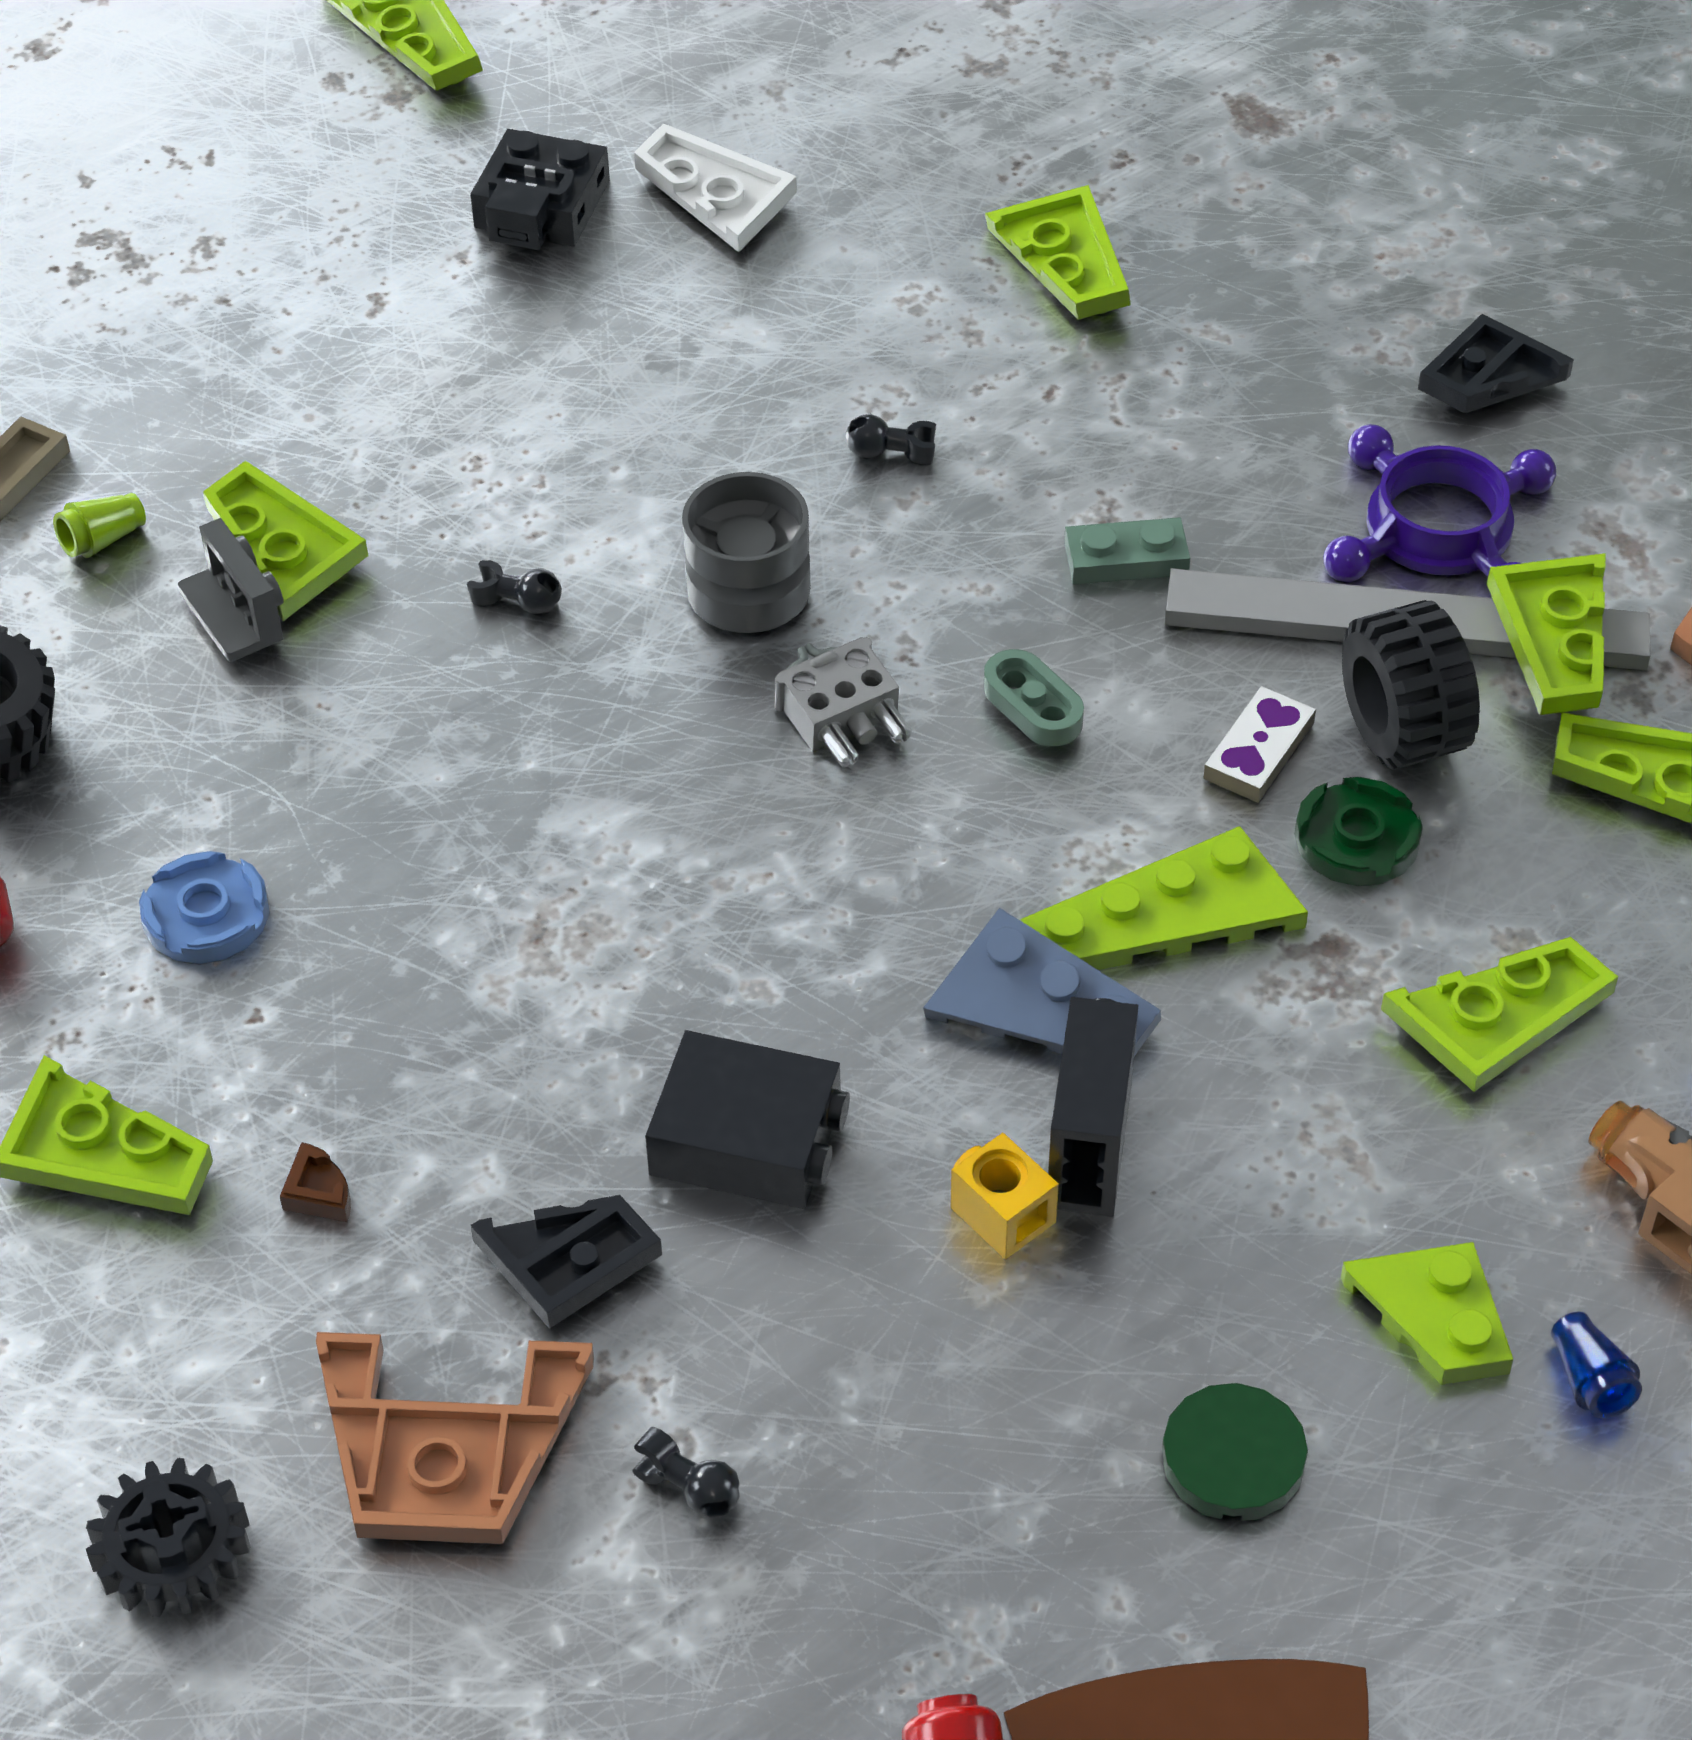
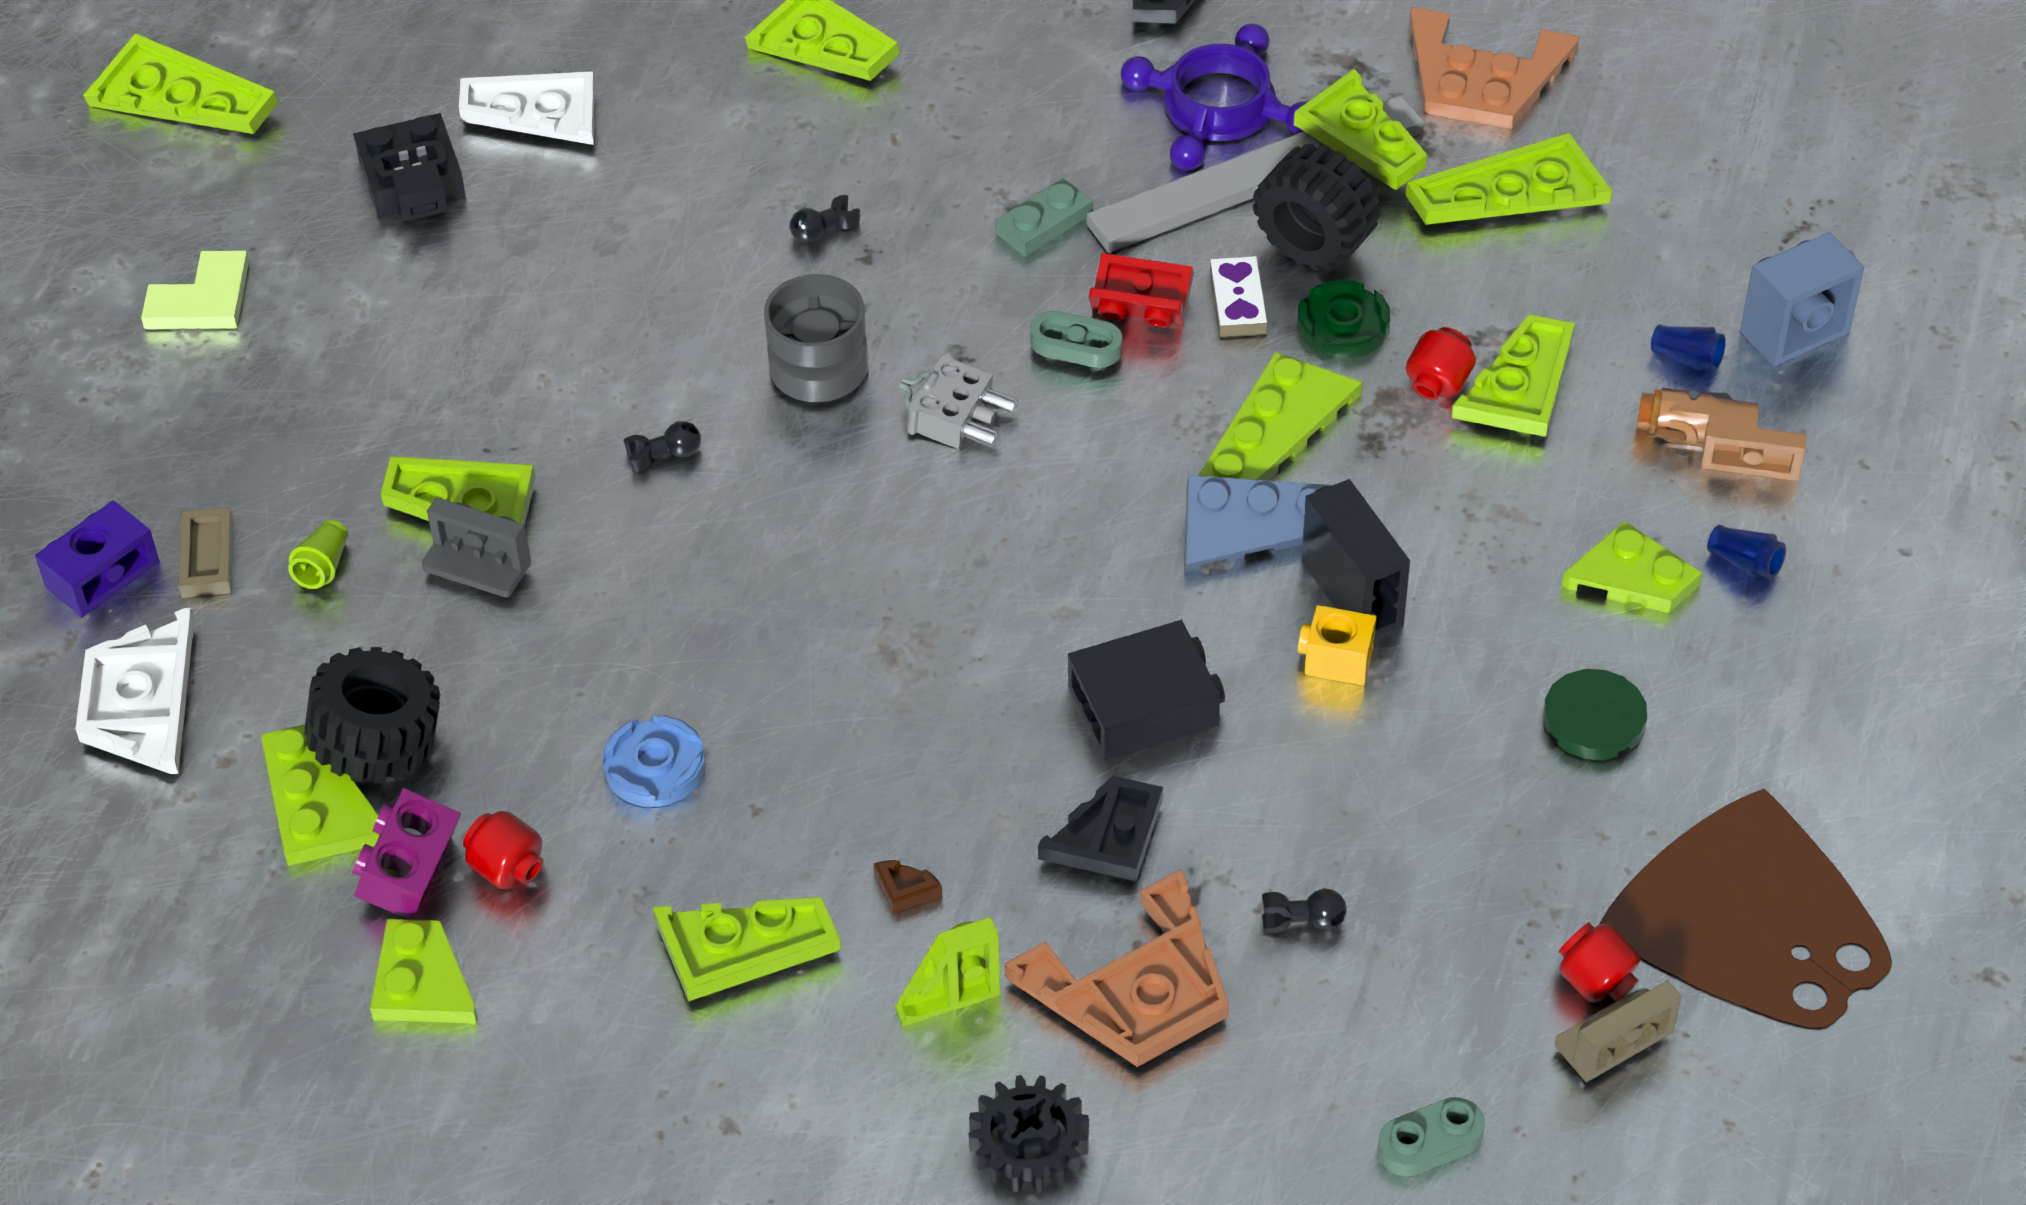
camera: 35 degrees left, 0 degrees up
none -> yellowish green tile [141,251,249,329]
none -> lime wing [895,917,1001,1027]
none -> red bracket [1088,253,1194,328]
none -> red head [1405,327,1476,400]

